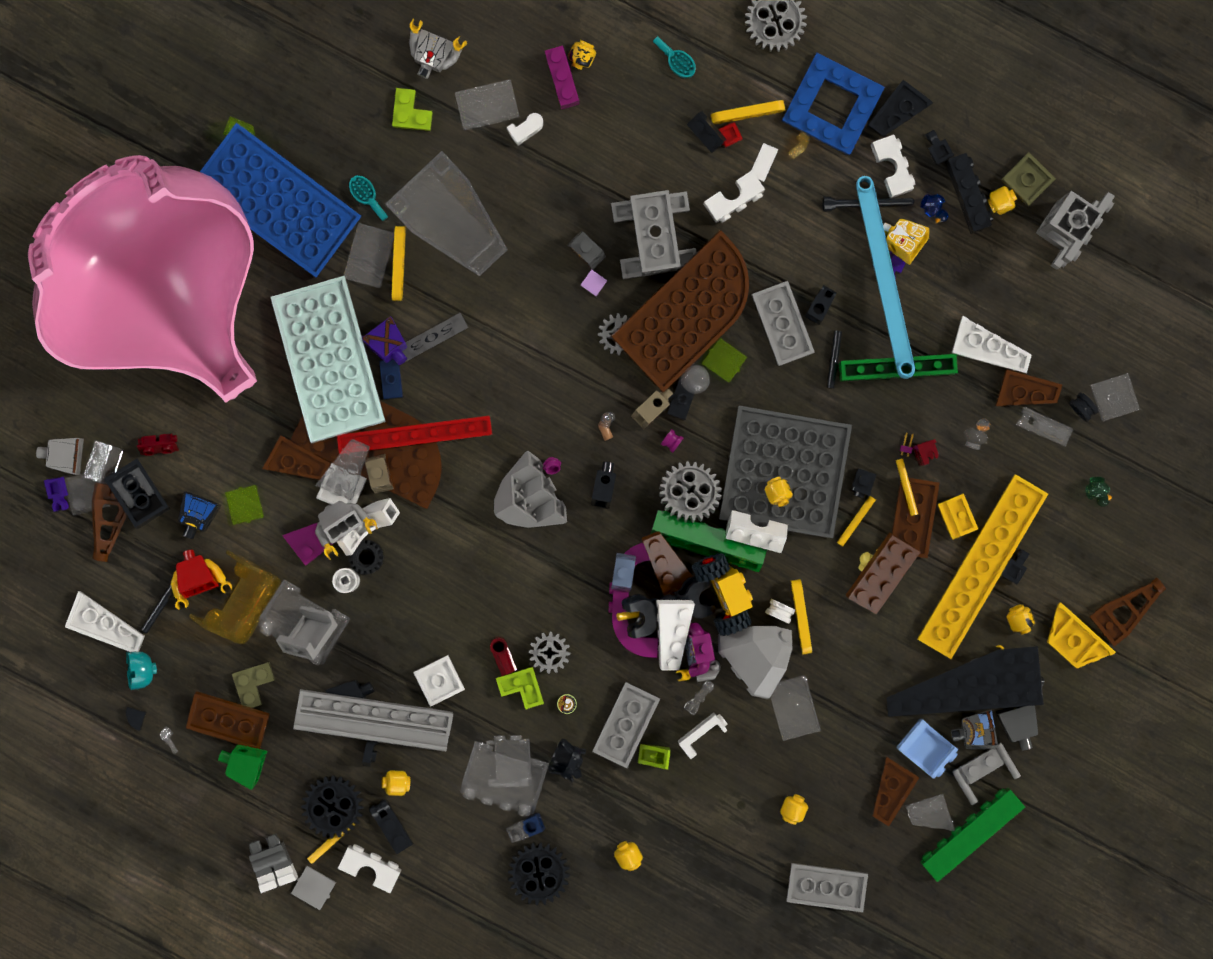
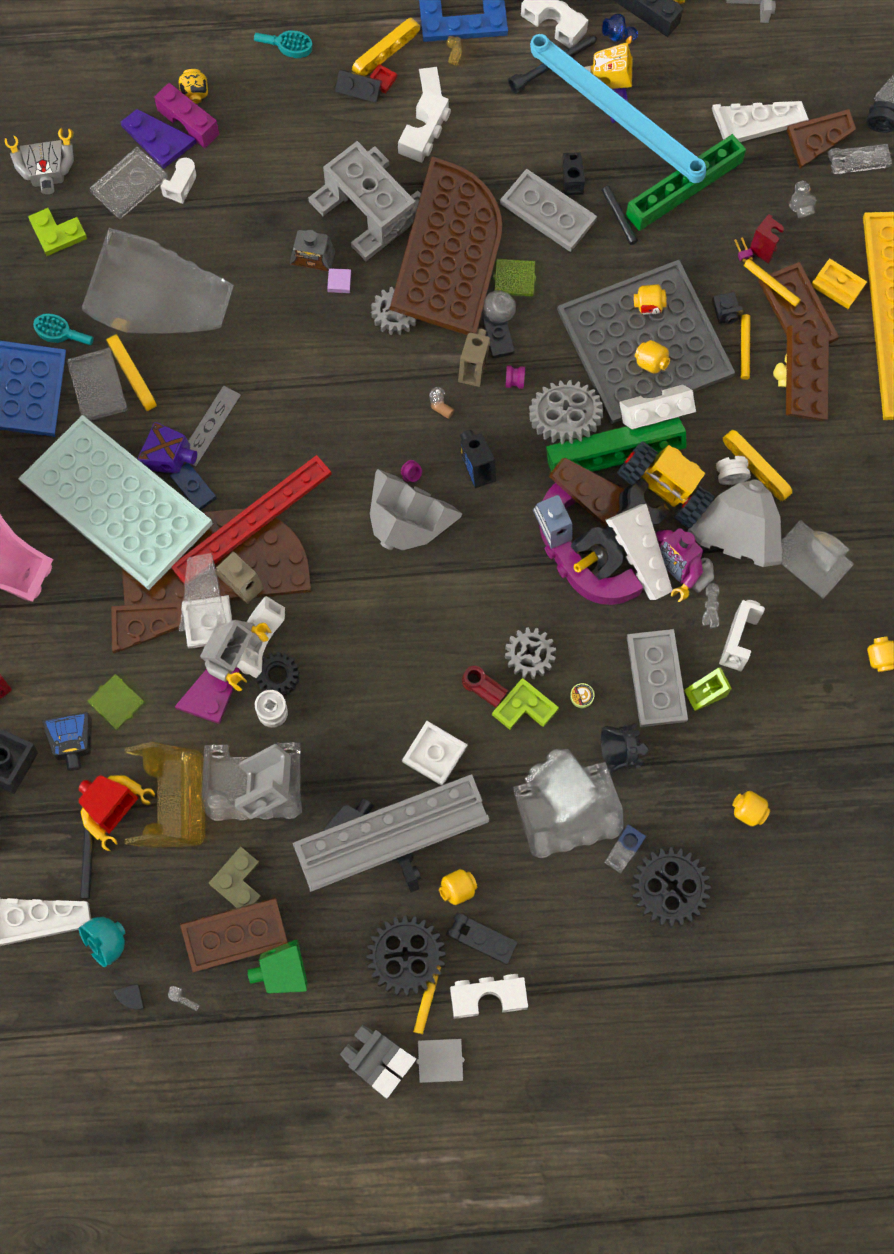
camera: 35 degrees left, 15 degrees down
none -> dark purple wing [121,109,196,169]
none -> yellow head [634,284,667,315]
none -> clear brick [808,531,850,572]

